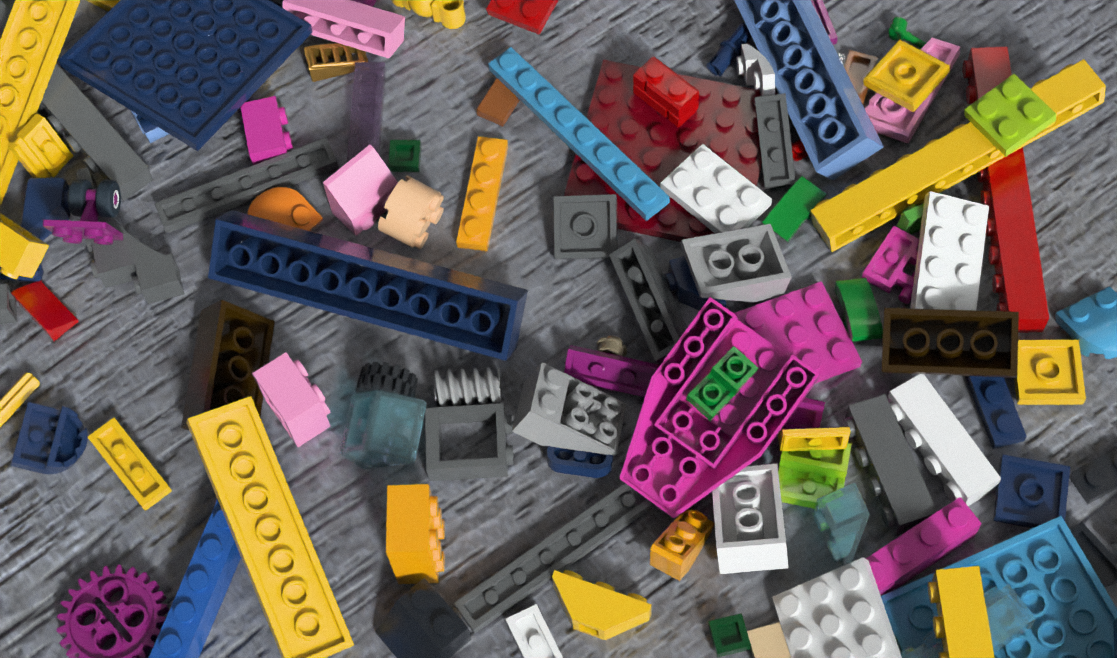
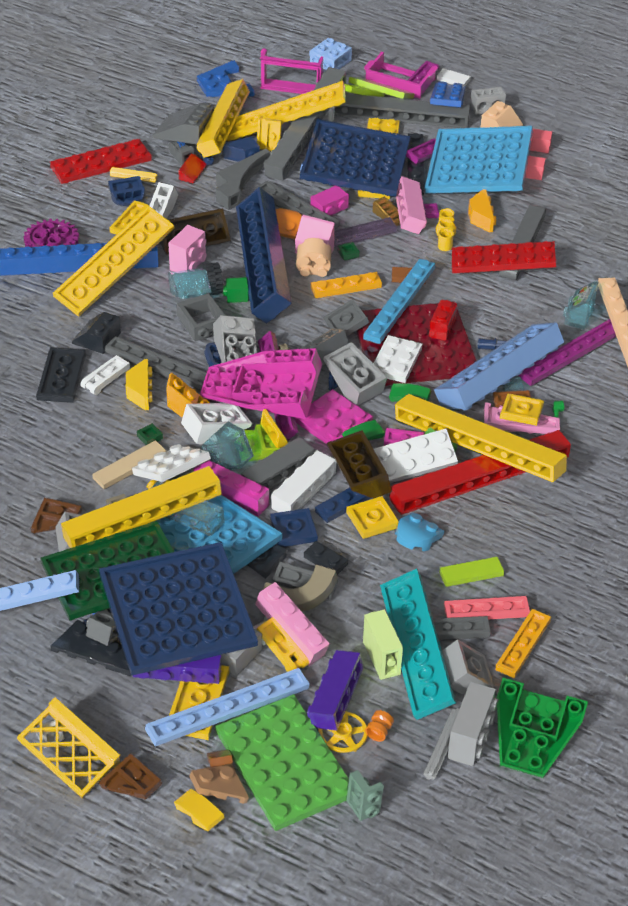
camera: 60 degrees right, 20 degrees down
plate [43,179,123,245] -> none
light orange brick [386,484,445,584] -> none
light grey piece [434,367,501,407] -> none
green slope [686,346,759,421] -> none
white slope [736,44,775,96] -> none
dark grey plate [755,93,796,190] -> none
lime plate [964,74,1056,157] -> none
none -> white slope [150,182,178,219]
none -> green brick [223,277,248,303]

